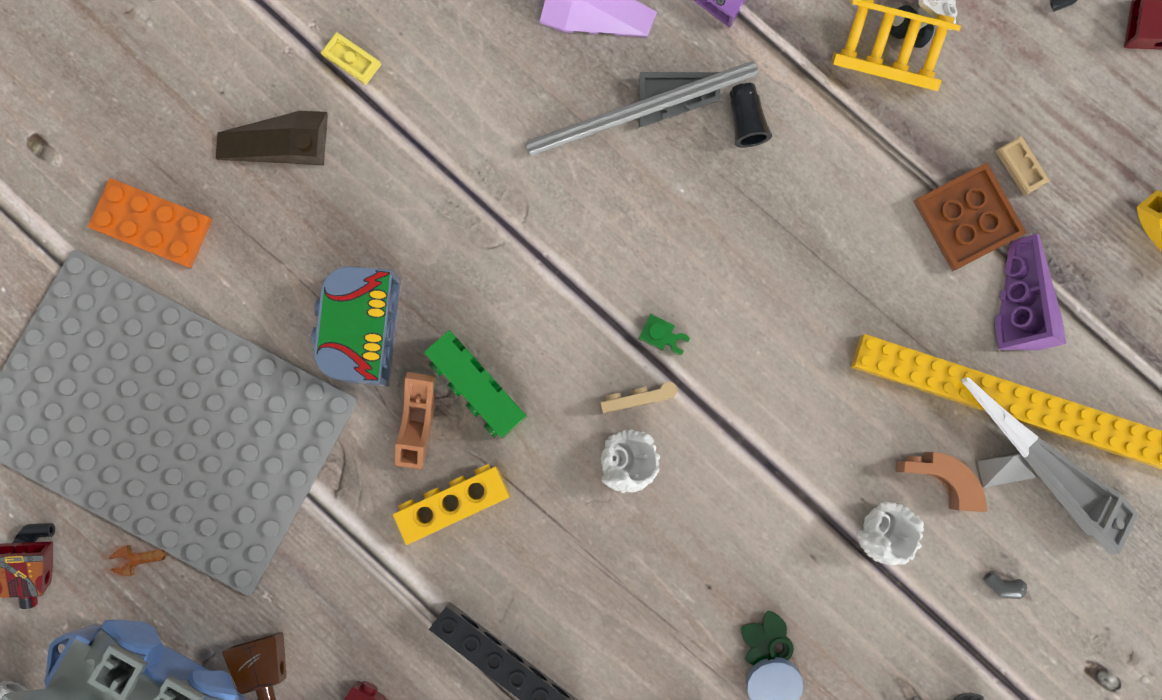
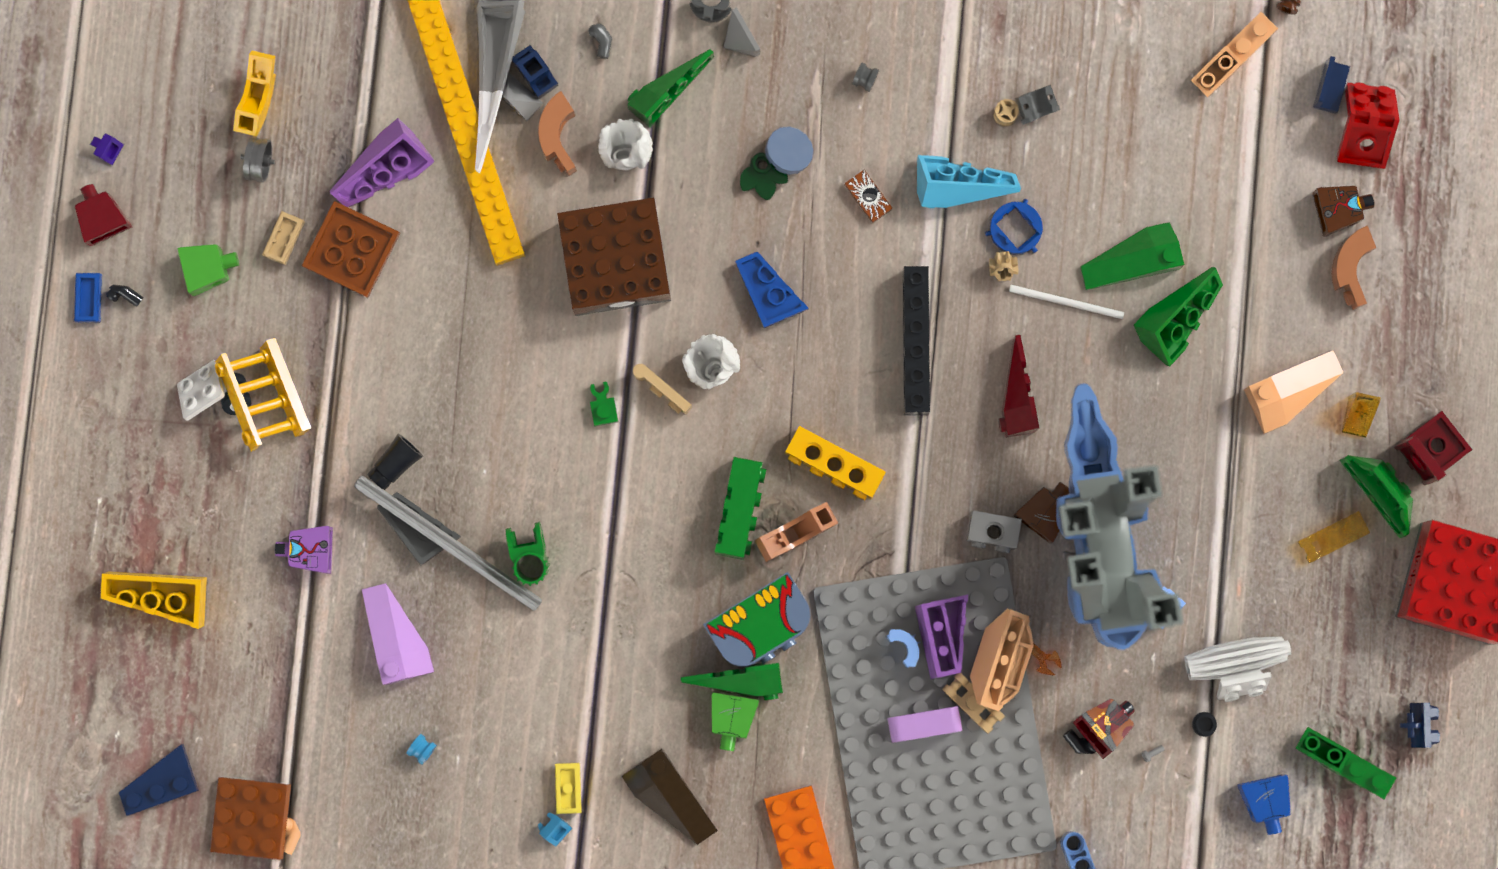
camera: 120 degrees left, 0 degrees up
none -> bright green torso [177,244,239,296]
none -> flat silver wheel [240,136,275,183]
none -> green piece [505,522,550,586]
none -> dark blue brick [512,45,559,99]
none -> dark azure tile [538,813,572,846]
none -> reddish brown piece [557,197,671,316]
none -> green wedge [627,49,714,128]
none -> green wedge [680,663,783,701]
none -> bright green torso [712,692,759,751]
none -> blue wing [735,251,809,328]
none -> light blue piece [886,629,920,668]
none -> lavender beam [887,706,963,743]
none -> medium lavender wedge [915,595,968,679]
none -> tan plate [942,673,1005,734]
none -> light grey brick [966,511,1022,553]
none -> light nougat wedge [970,609,1034,711]

